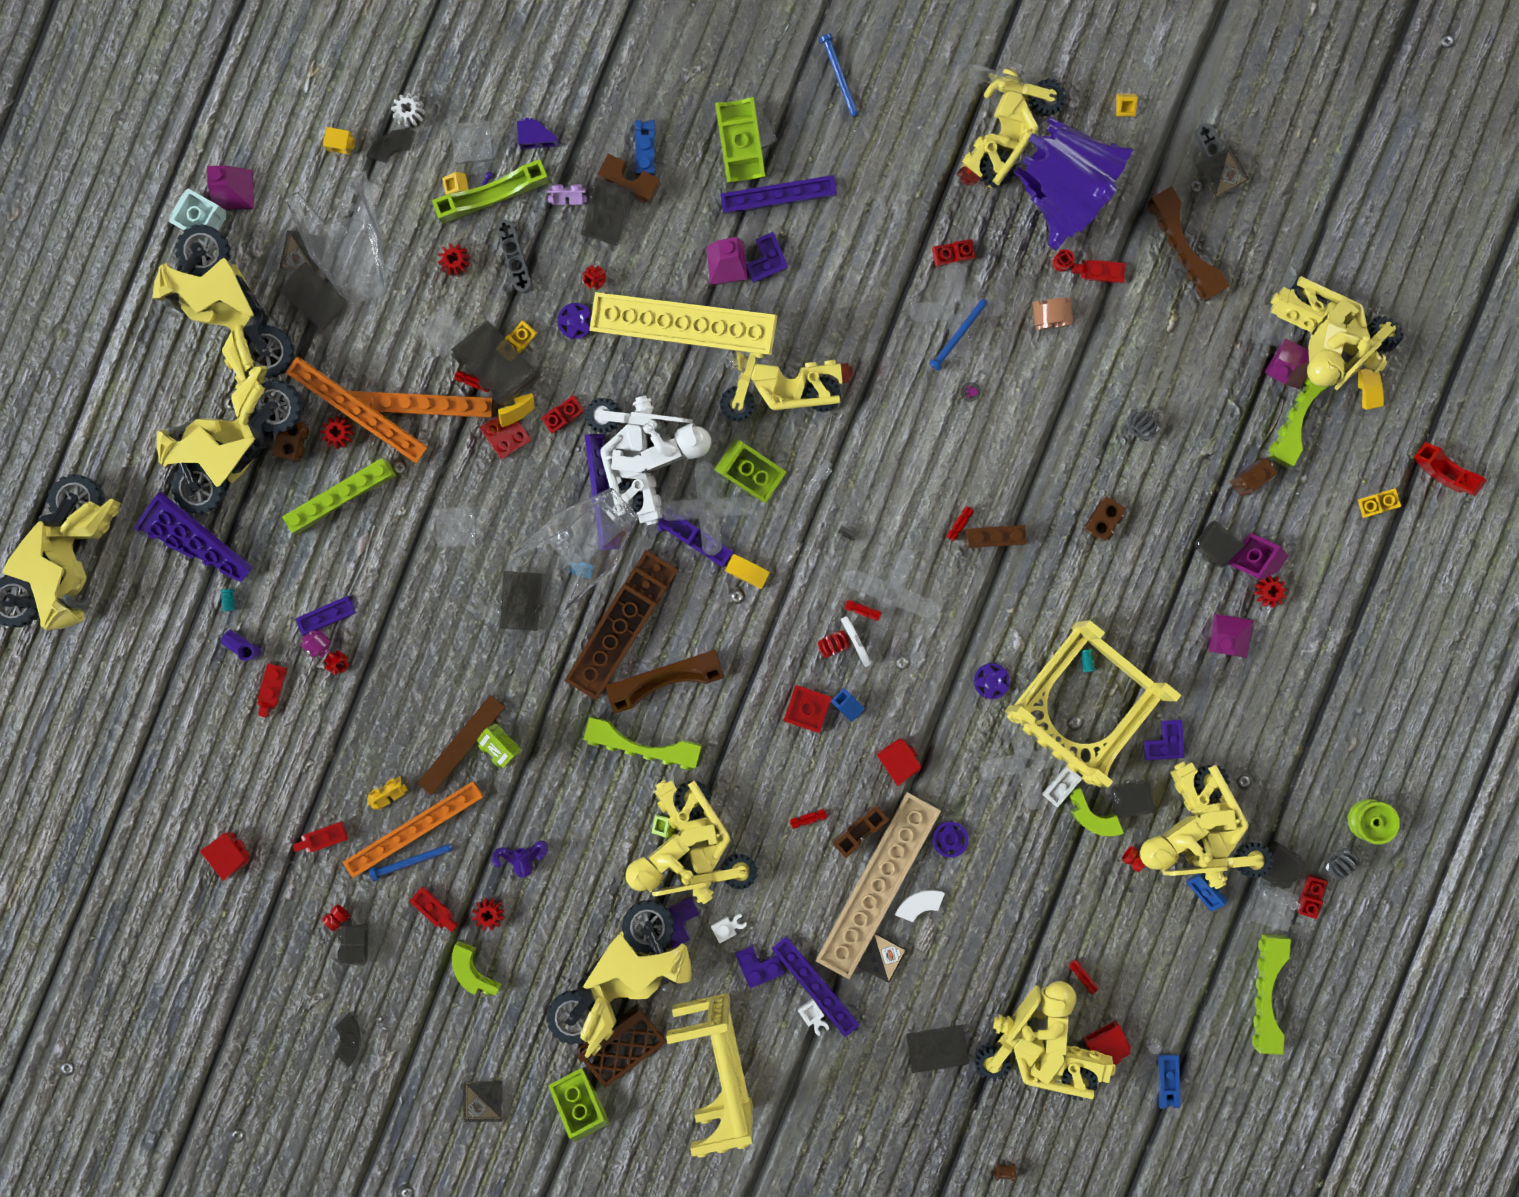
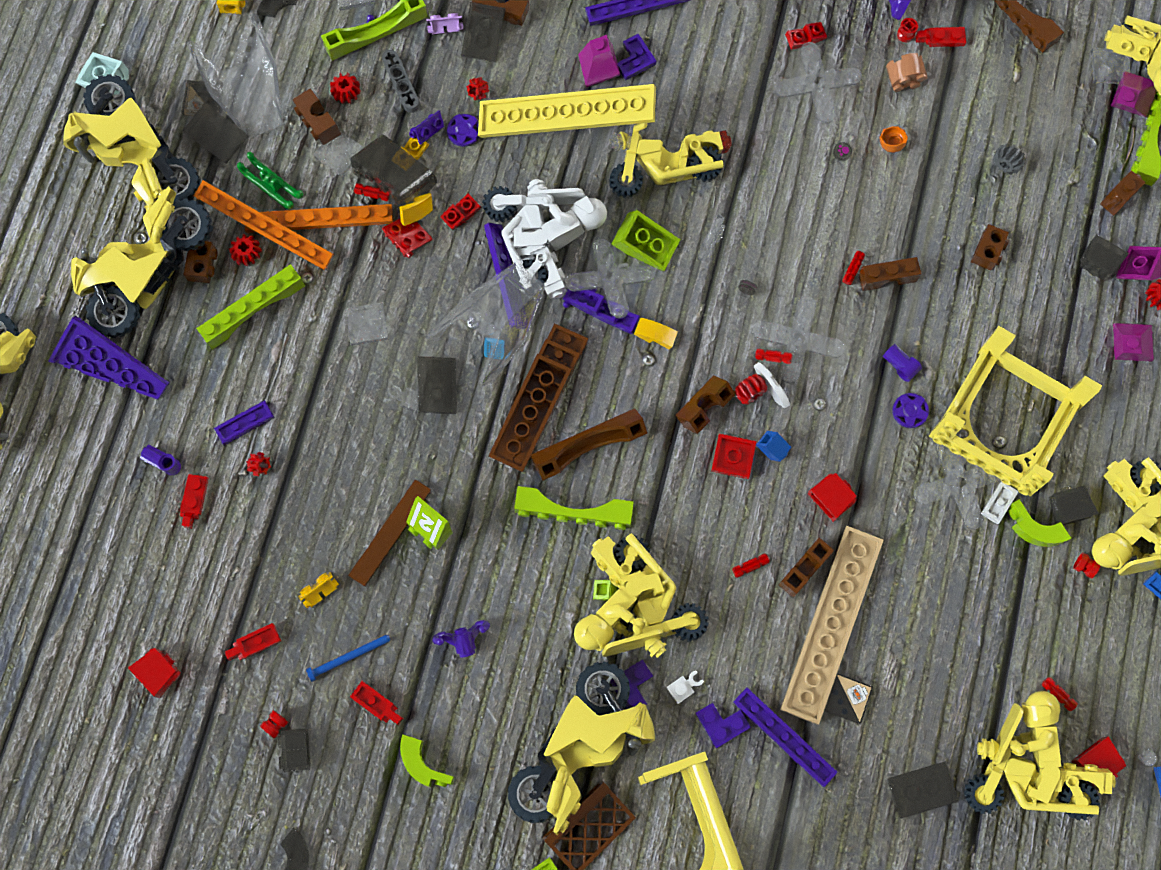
camera: 10 degrees left, 15 degrees down
magenta slope [207,165,254,210] -> none
teal piece [220,588,235,611] -> none
magenta head [301,629,331,658] -> none
orange plate [342,781,484,878] -> none
yellow slope [442,172,469,195] -> none
red gear [472,898,505,931] -> none
white plate [798,999,829,1036] -> none
white tile [895,890,945,922] -> none
blue bar [929,299,987,371] -> none
dark purple wheel [932,821,968,858] -> none
teal piece [1080,649,1096,672] -> none
dark purple plate [1143,719,1184,760] -> none
none -> green piece [237,152,304,210]
none -> reddish brown arch [292,88,341,146]
none -> dark purple hinge [409,110,444,145]
none -> reddish brown arch [676,375,736,434]
none -> orange hair [879,126,908,153]
none -> dark purple piece [883,344,922,382]

